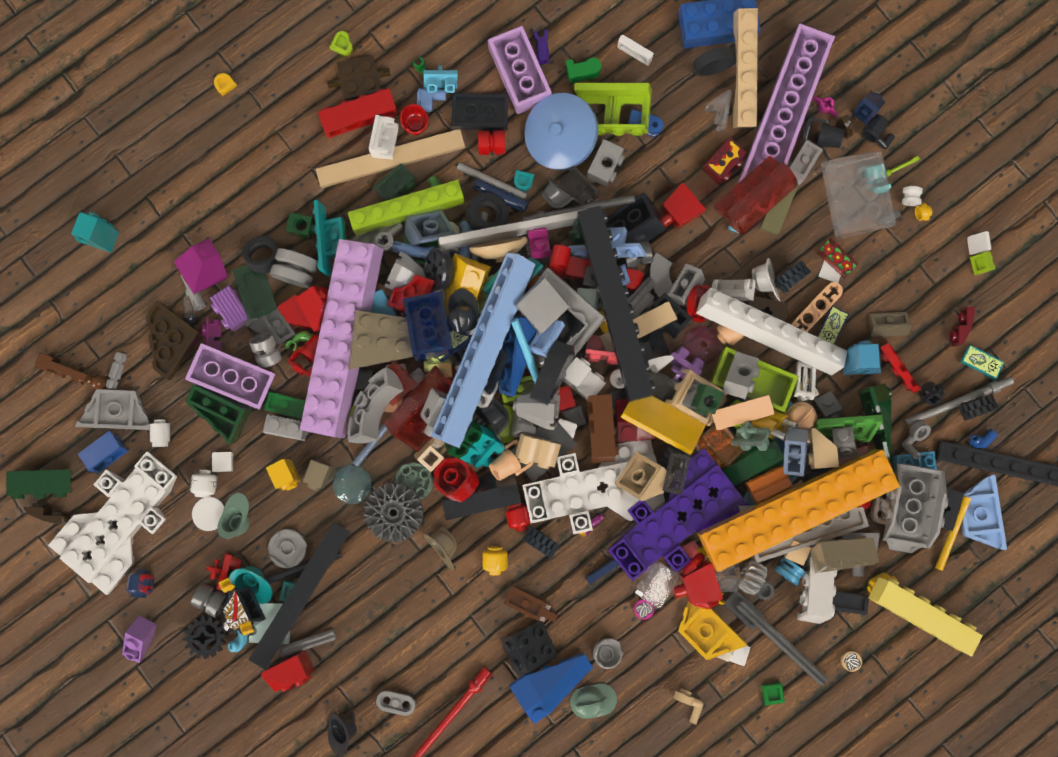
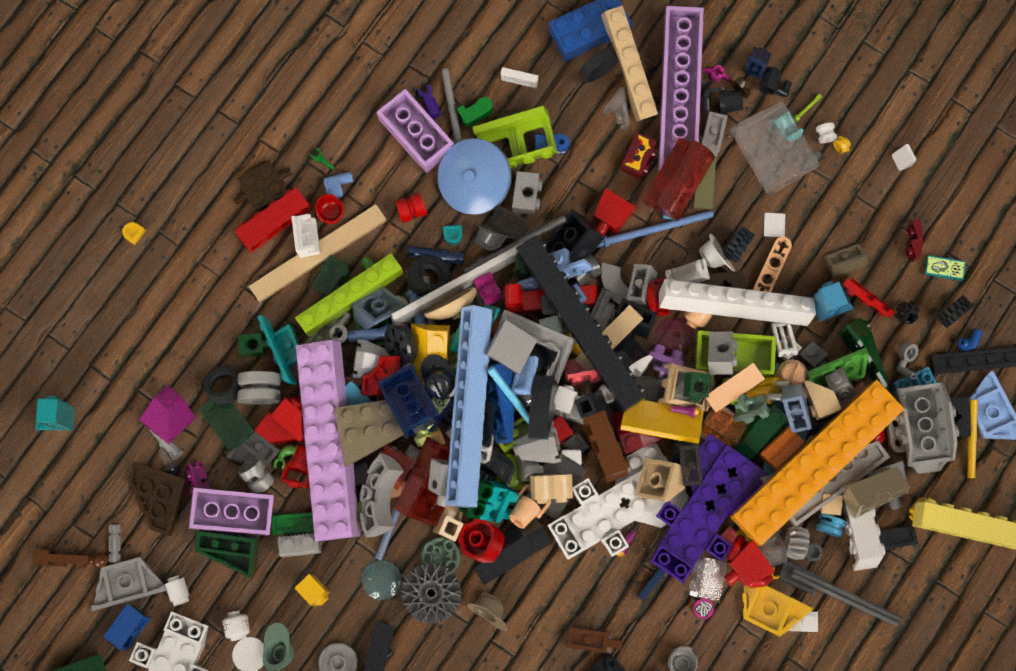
camera: 15 degrees left, 5 degrees down
medium lavender brick [210,285,252,332] -> none
white tile [212,452,233,472] -> none
dark tan brick [303,460,332,491] -> none
lime tile [329,31,353,56] -> none
medium azure hips [424,65,458,93] -> none
black tile [451,93,508,130] -> none
light grey bar [457,162,527,200] -> none
yellow head [483,546,508,575] -> none
red head [505,502,532,532] -> none
black bush [522,526,560,559] -> none
green tile [761,682,785,706] -> none
tile [816,238,858,278] -> none
tile [816,306,849,345] -> none
tile [840,651,862,672] -> none
light grey bar [904,377,1014,426] -> none
lime tile [970,251,995,275] -> none
none -> light grey bar [442,68,465,145]
none -> black brick [574,390,608,419]
none -> medium blue bar [597,210,714,248]
none -> magenta piece [671,404,701,418]

